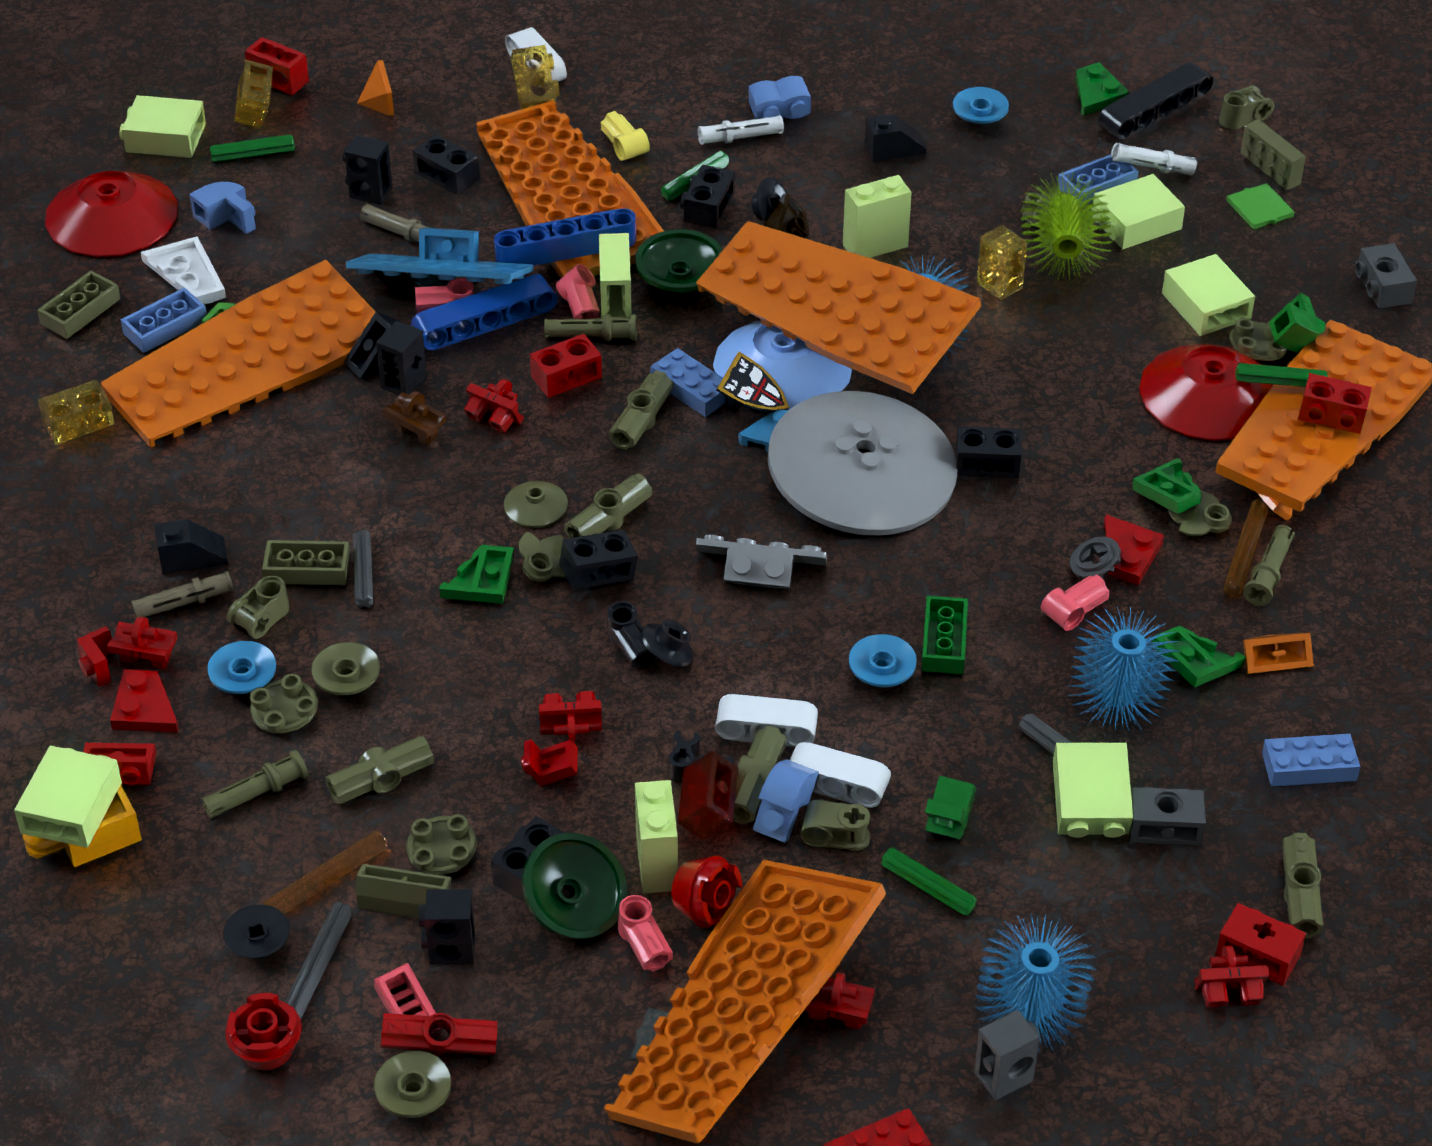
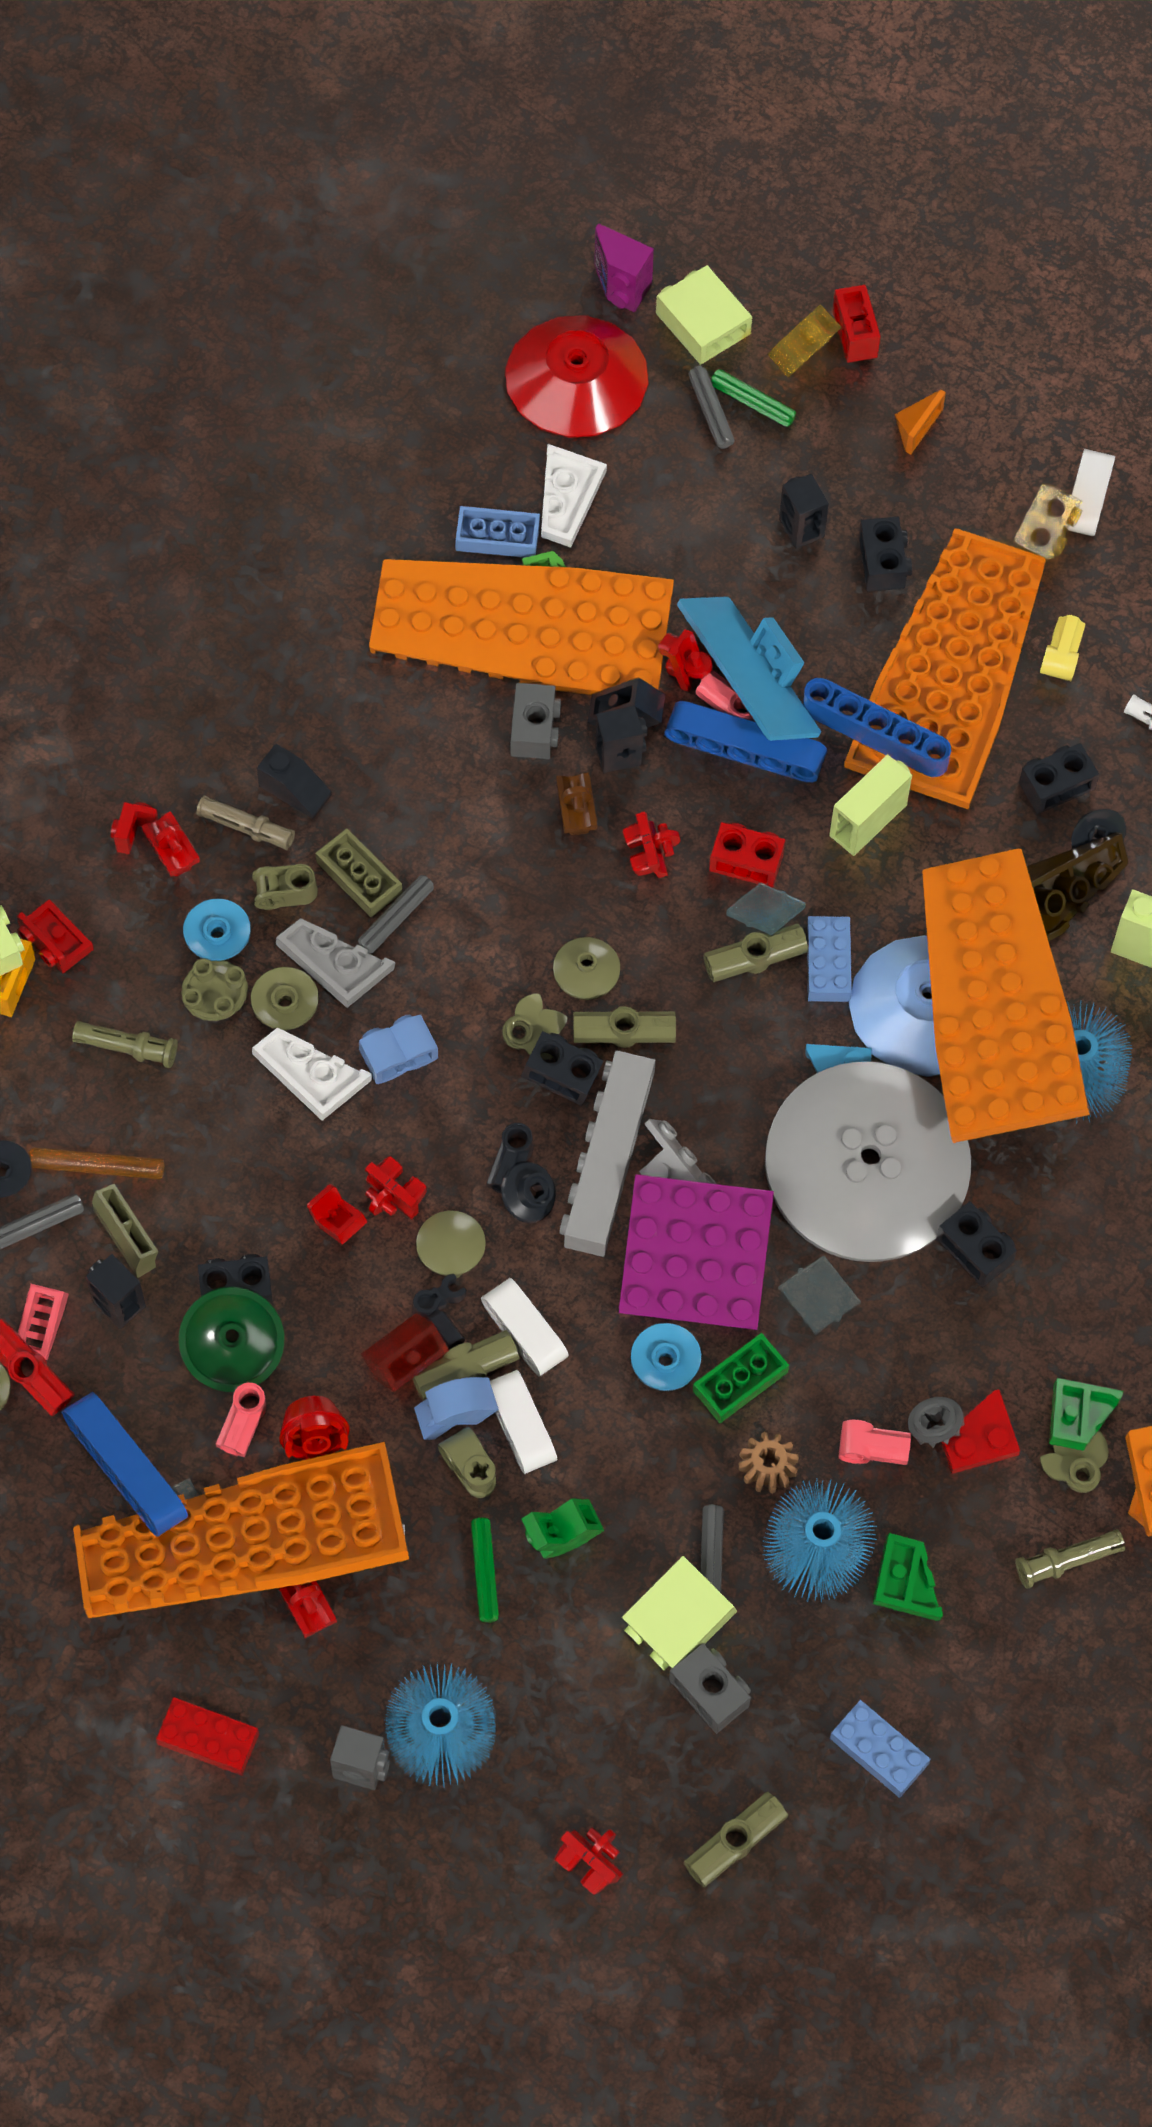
camera: 45 degrees right, 20 degrees up
olive piece [37,270,120,339] -> none
clear yellow brick [37,379,115,445] -> none
red wing [110,669,178,733] -> none
medium blue brick [189,182,256,234] -> none
olive piece [325,736,434,804] -> none
dark tan pin [360,204,430,242] -> none
olive dish [406,814,477,875] -> none
green wing [439,545,515,604] -> none
olive pin [544,314,637,341] -> none
coral piece [556,264,600,319] -> none
dark green dish [635,229,723,293] -> none
yellowish green brick [635,780,678,894] -> none
green axle [661,151,729,201] -> none
shield [716,351,789,412] -> none
red brick [1215,903,1306,986] -> none
clear orange axle [1223,499,1268,596] -> none
orange slope [1243,633,1314,674] -> none
none -> blue beam [62,1392,188,1537]
none -> white wing [252,1028,372,1121]
none -> light grey wing [276,918,395,1008]
none -> medium blue brick [359,1015,438,1084]
none -> olive dish [416,1211,486,1278]
none -> dark grey brick [511,683,561,759]
none -> light grey brick [559,1050,655,1257]
none -> magenta slope [595,223,654,312]
none -> magenta plate [619,1174,774,1330]
none -> red hips [658,629,713,692]
none -> dark grey axle [689,365,734,449]
none -> clear light blue piece [726,883,806,936]
none -> medium nougat gear [738,1431,799,1494]
none -> clear light blue piece [778,1256,861,1335]

